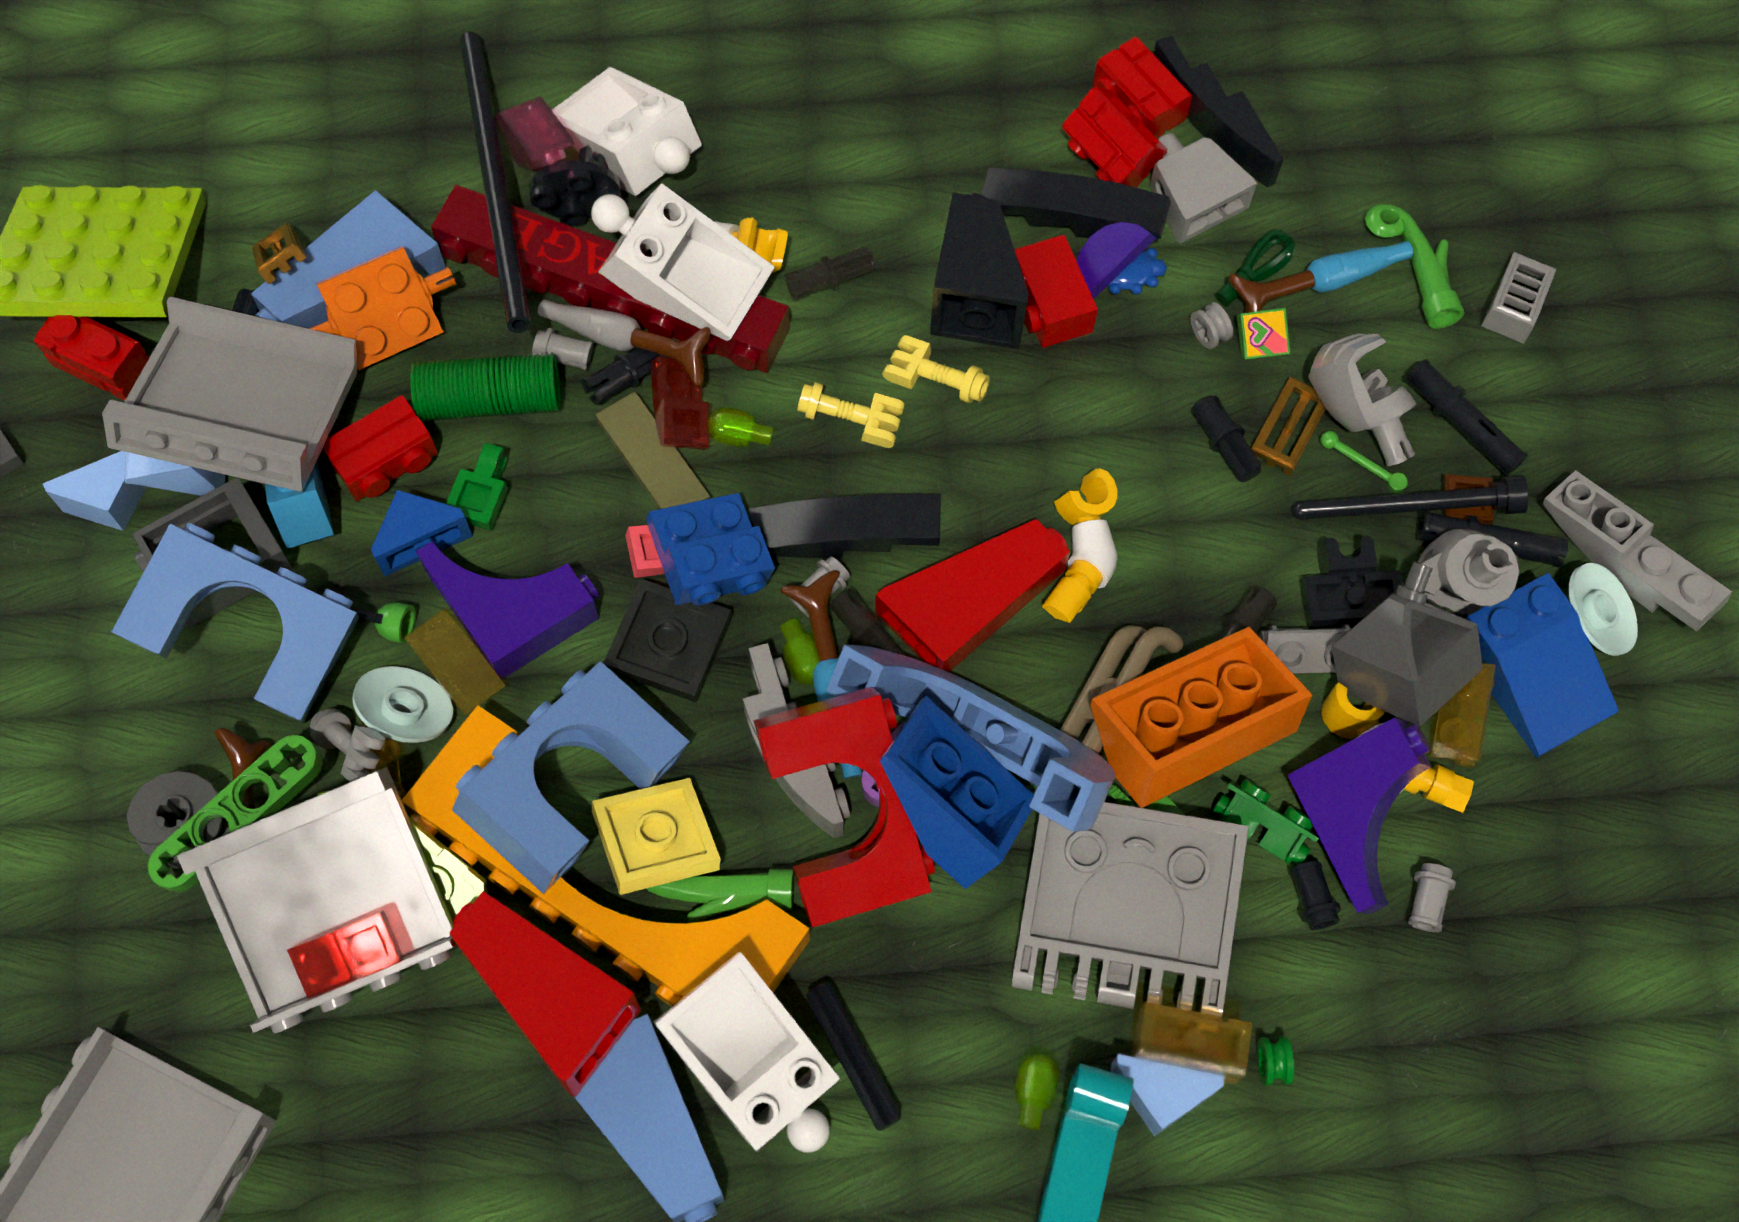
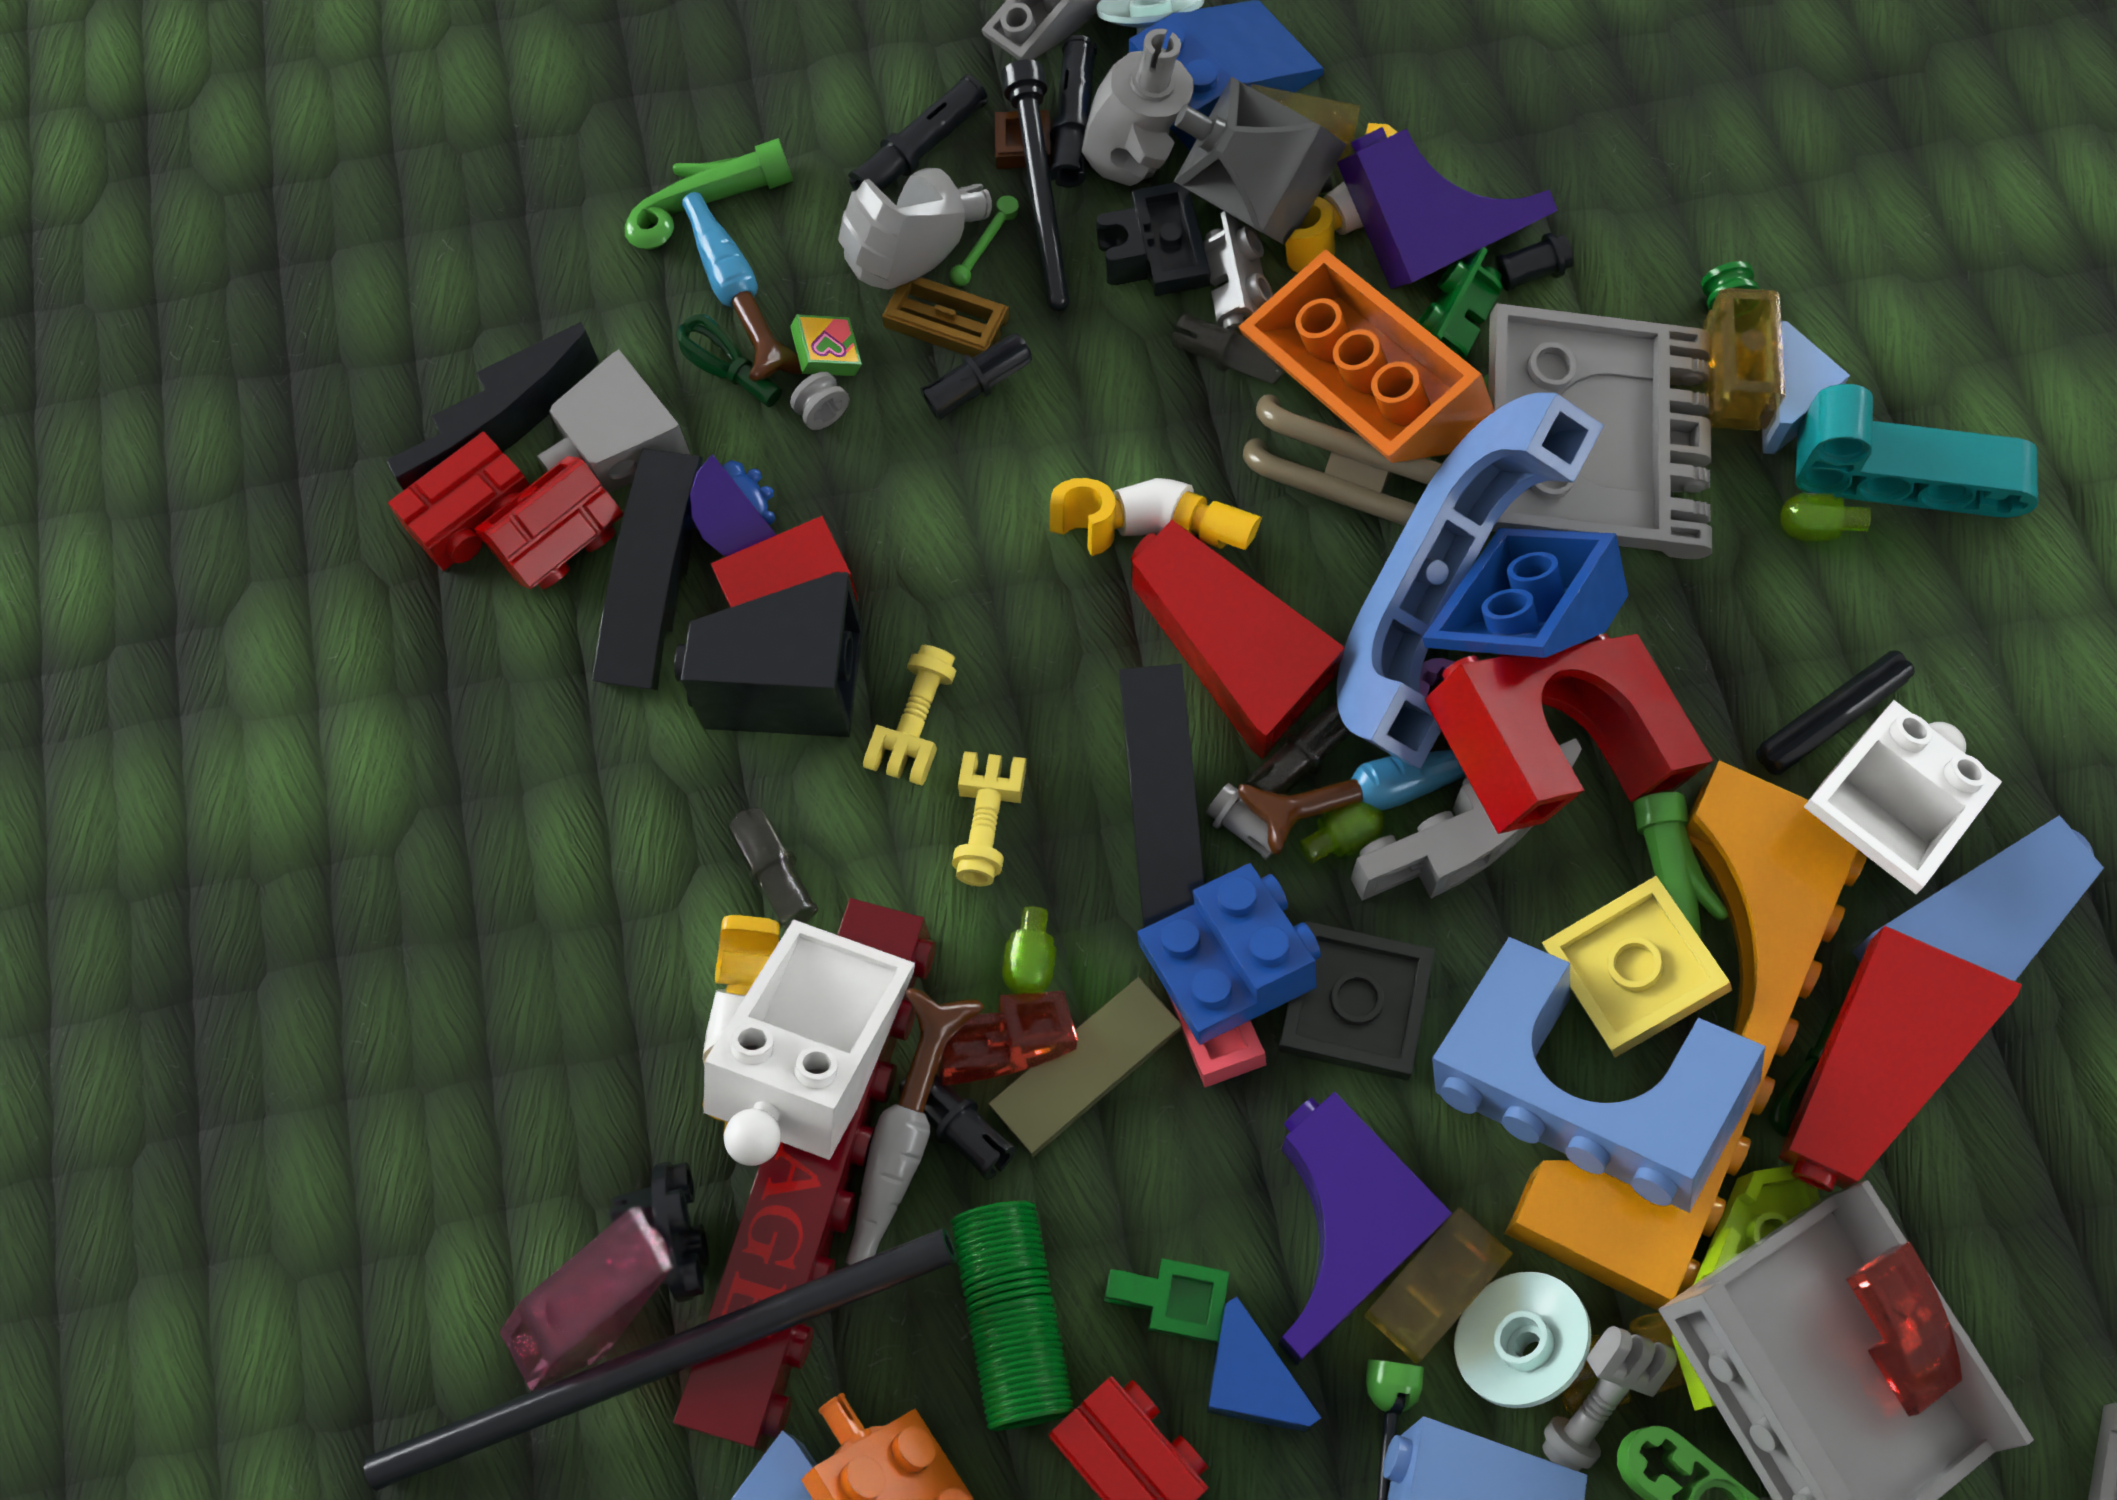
camera: 90 degrees left, 0 degrees up
light grey pin [532,328,594,371] -> none
white slope [544,67,702,196] -> none
light grey pin [1408,863,1456,932] -> none
light grey slope [1481,252,1556,344] -> none

